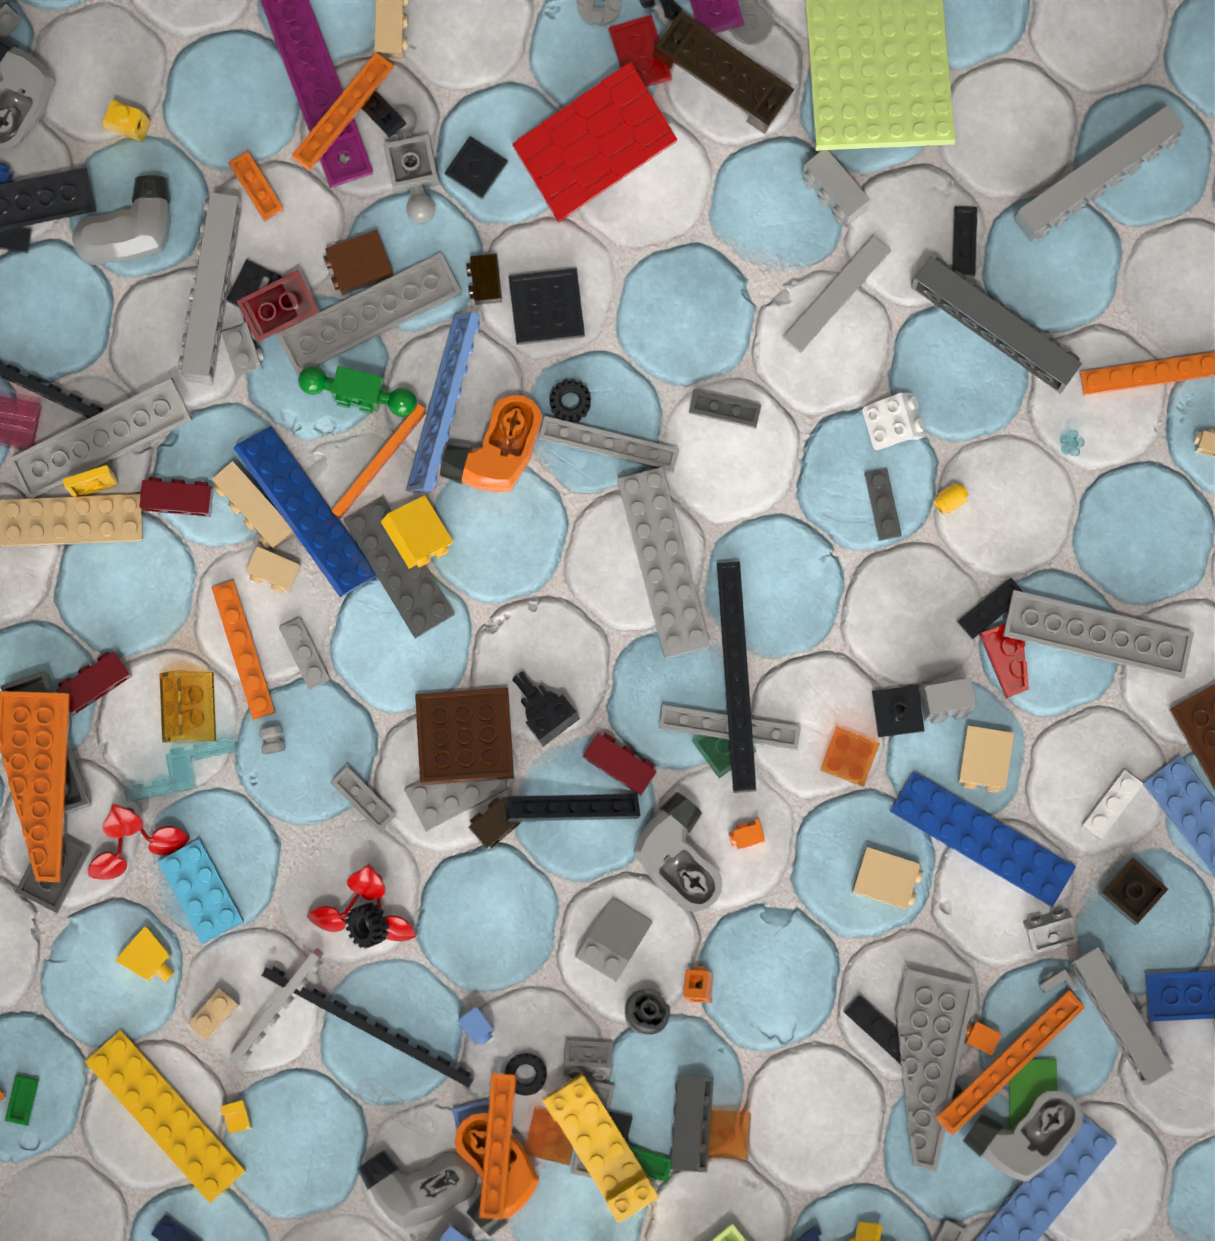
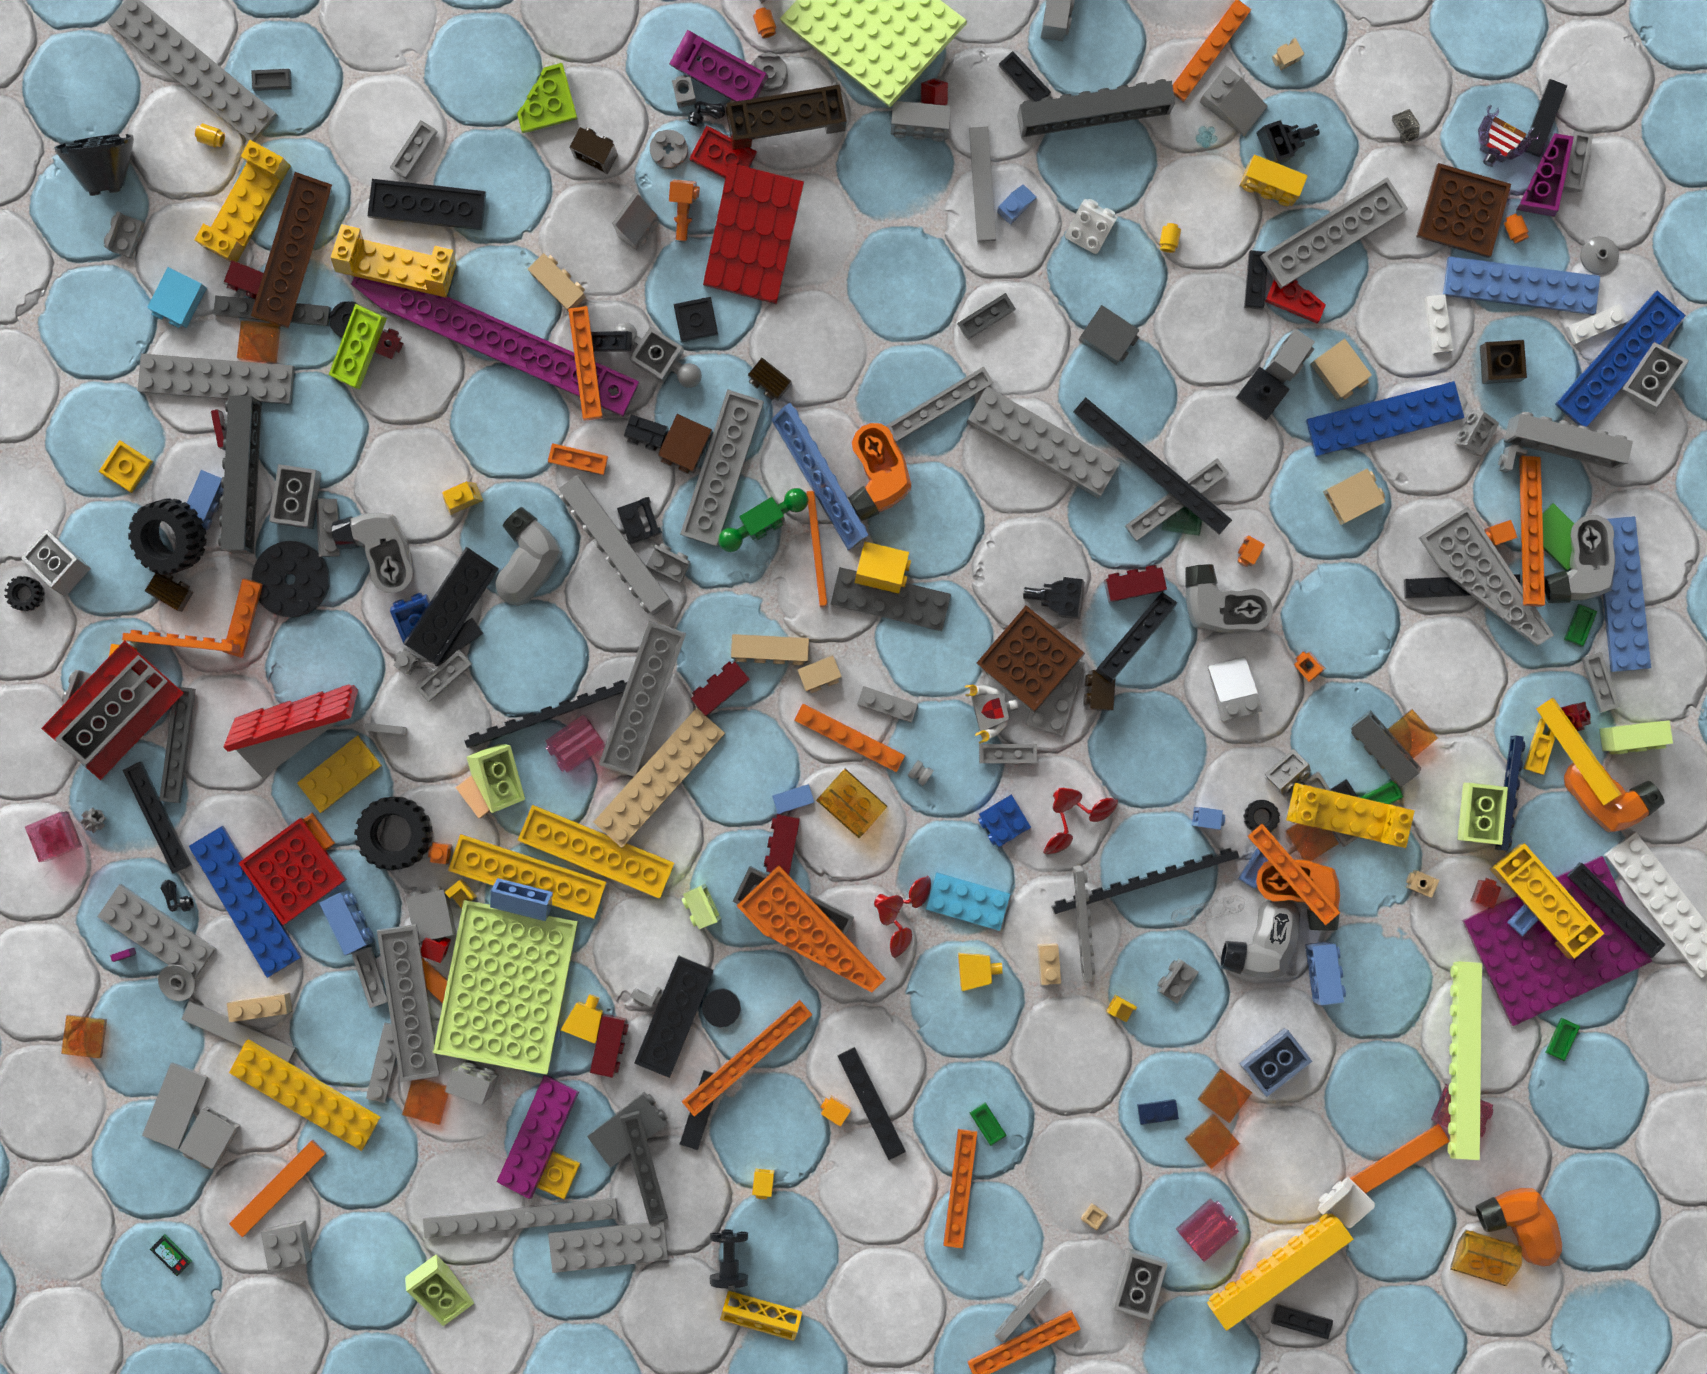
camera: 45 degrees left, 5 degrees up
dark grey plate [15,837,90,913] -> none
yellow tile [62,465,118,497] -> none
yellow plate [85,1030,246,1203] -> none
clear light blue bracket [124,738,238,802] -> none
blue plate [234,426,377,598] -> none
dark red slope [237,270,322,343] -> none
black tyre [346,903,389,949] -> none
black plate [508,268,585,345] -> none
black tyre [549,379,591,423] -> none
dark grey cone [625,989,670,1035] -> none
clear orange plate [820,726,880,787] -> none
dark grey plate [864,468,902,541] -> none
none -> light grey slope [612,192,659,250]
none -> black brick [624,414,669,452]
none -> orange brick [669,179,700,241]
none -> medium blue tile [772,784,814,814]
none -> red panel [921,78,948,106]
none -> torso [965,684,1018,744]
none -> blue plate [978,794,1031,847]
none -> medium blue slope [997,184,1037,225]
none -> dark grey brick [1079,305,1139,365]
none -> light grey bracket [1157,958,1198,1004]
none -> light grey slope [1200,66,1268,136]
none -> yellow brick [1239,154,1308,207]
none -> black brick [1256,120,1320,164]
none -> green tile [1564,604,1598,647]

